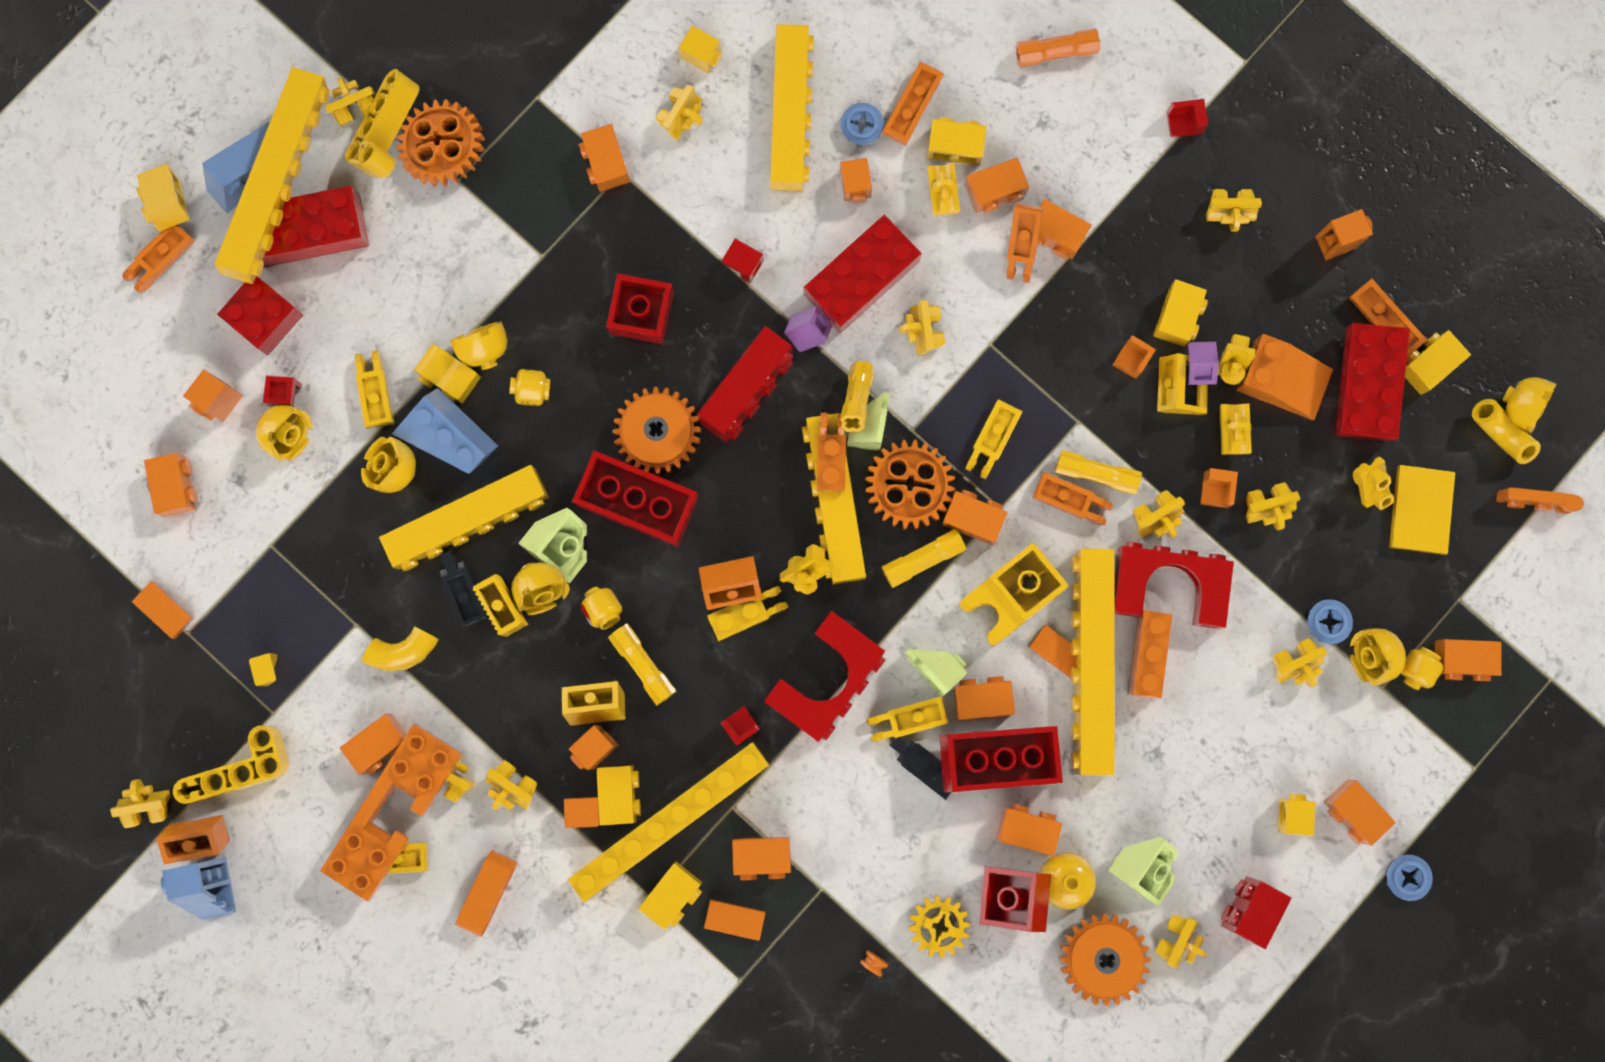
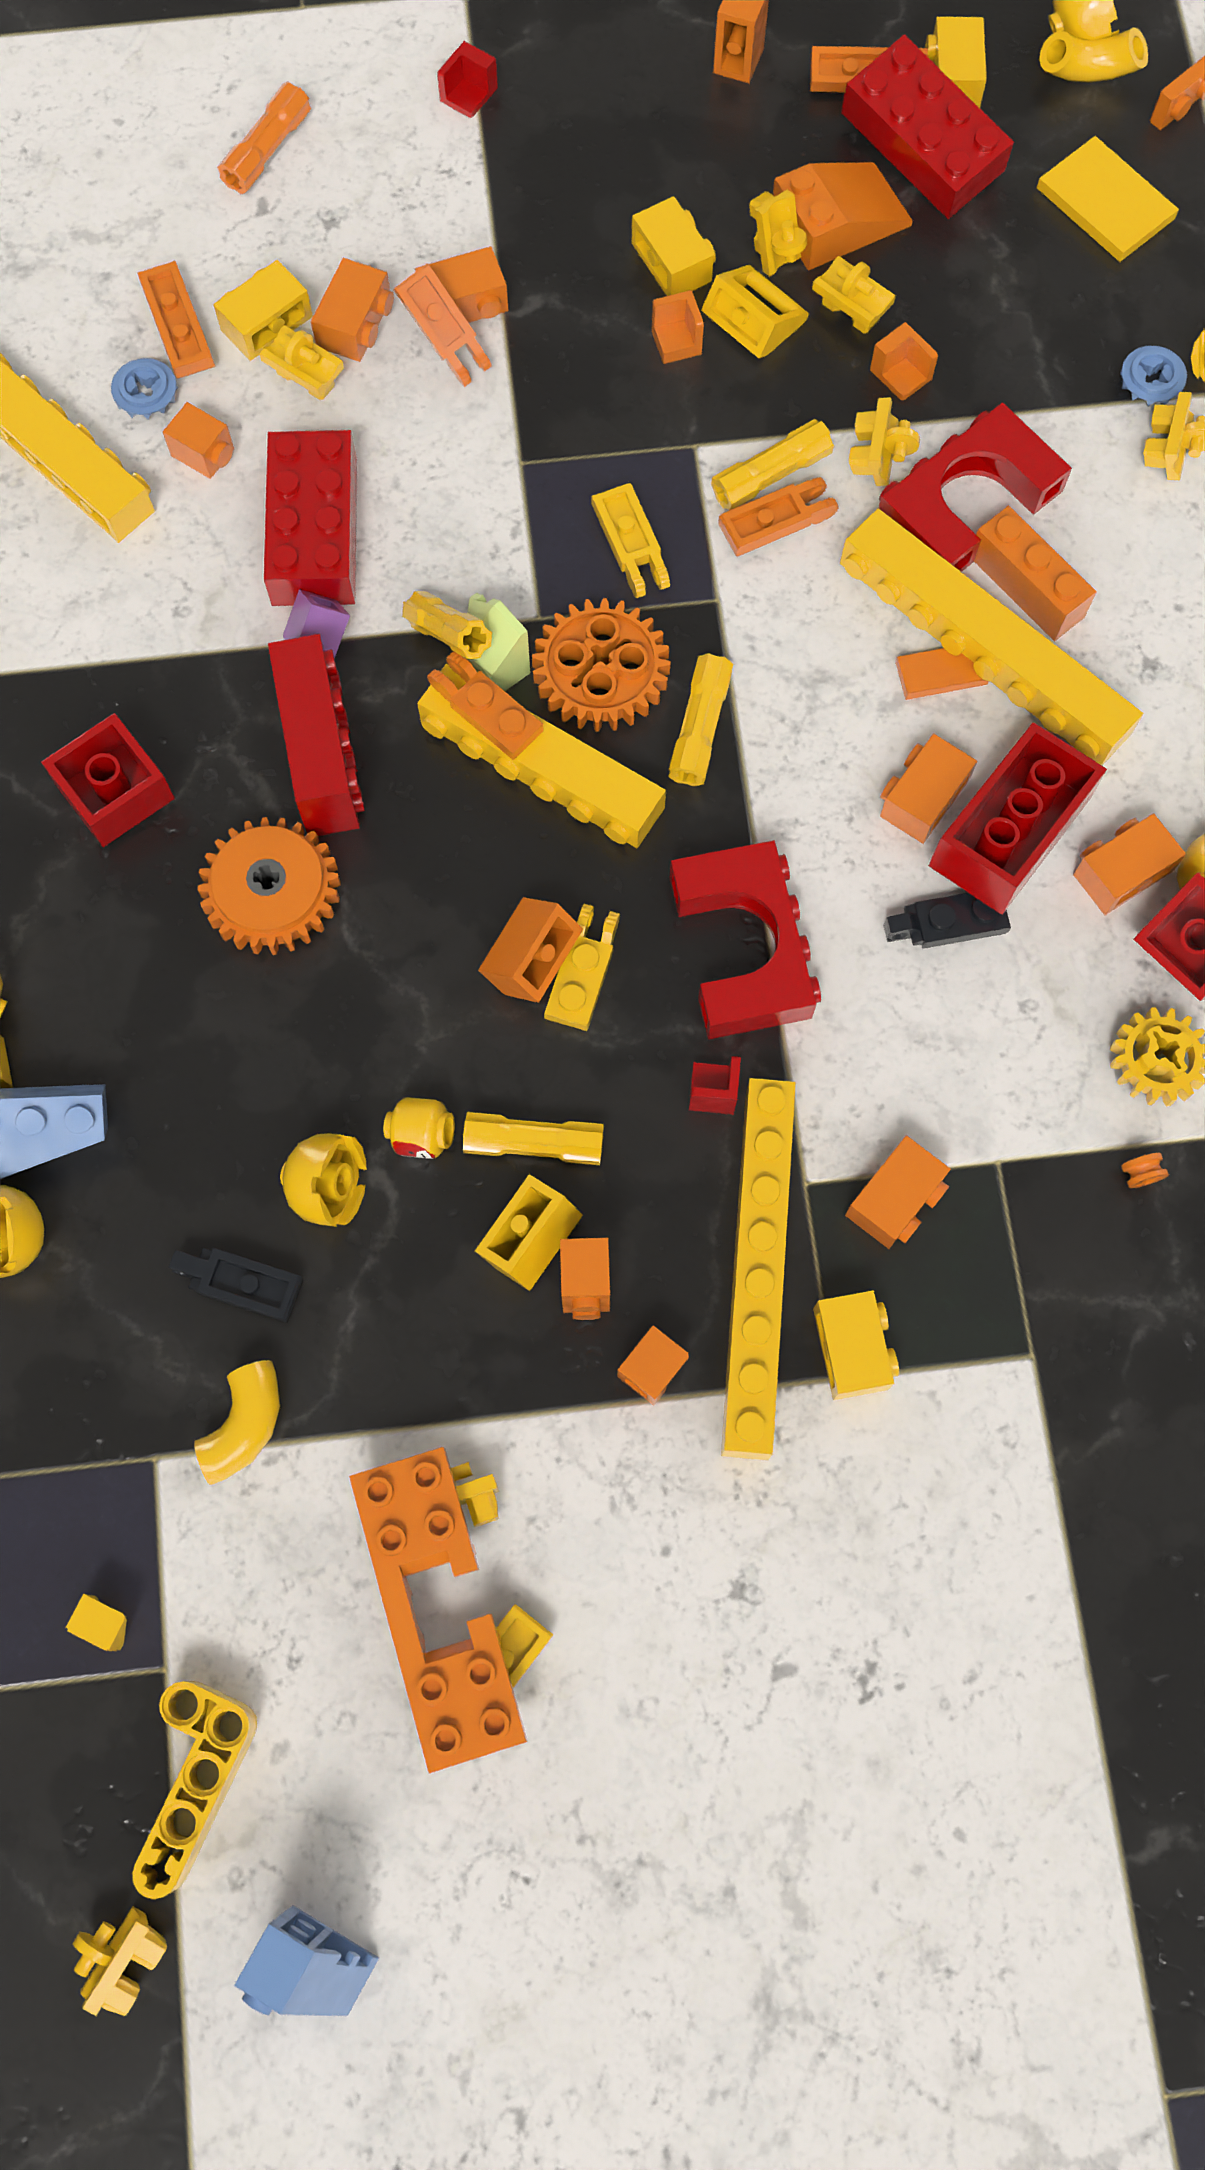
camera: 50 degrees left, 10 degrees down
orange brick [156,815,230,865] -> none
orange brick [340,713,406,776] -> none
yellow brick [379,465,549,571] -> none
orange beam [455,850,518,937] -> none
yellow brick [473,574,528,637] -> none
yellow hips [485,760,537,811] -> none
yellow head [509,369,550,406] -> none
yellowish green slope [518,508,587,584] -> none
red brick [572,451,699,547] -> none
yellow brick [597,765,641,825] -> none
orange tile [704,899,766,941] -> none
red panel [722,238,764,284] -> none
yellow hips [780,544,833,594] -> none
yellow hinge [866,696,949,742] -> none
yellow hips [899,300,945,355] -> none
yellowish green slope [904,649,967,696] -> none
orange brick [942,490,1008,546] -> none
yellow brick [959,542,1069,646] -> none
medium lavender panel [1188,342,1219,385] -> none
yellow hips [1206,189,1262,232] -> none
yellow hips [1246,482,1300,531] -> none
yellow hips [1353,456,1394,510] -> none

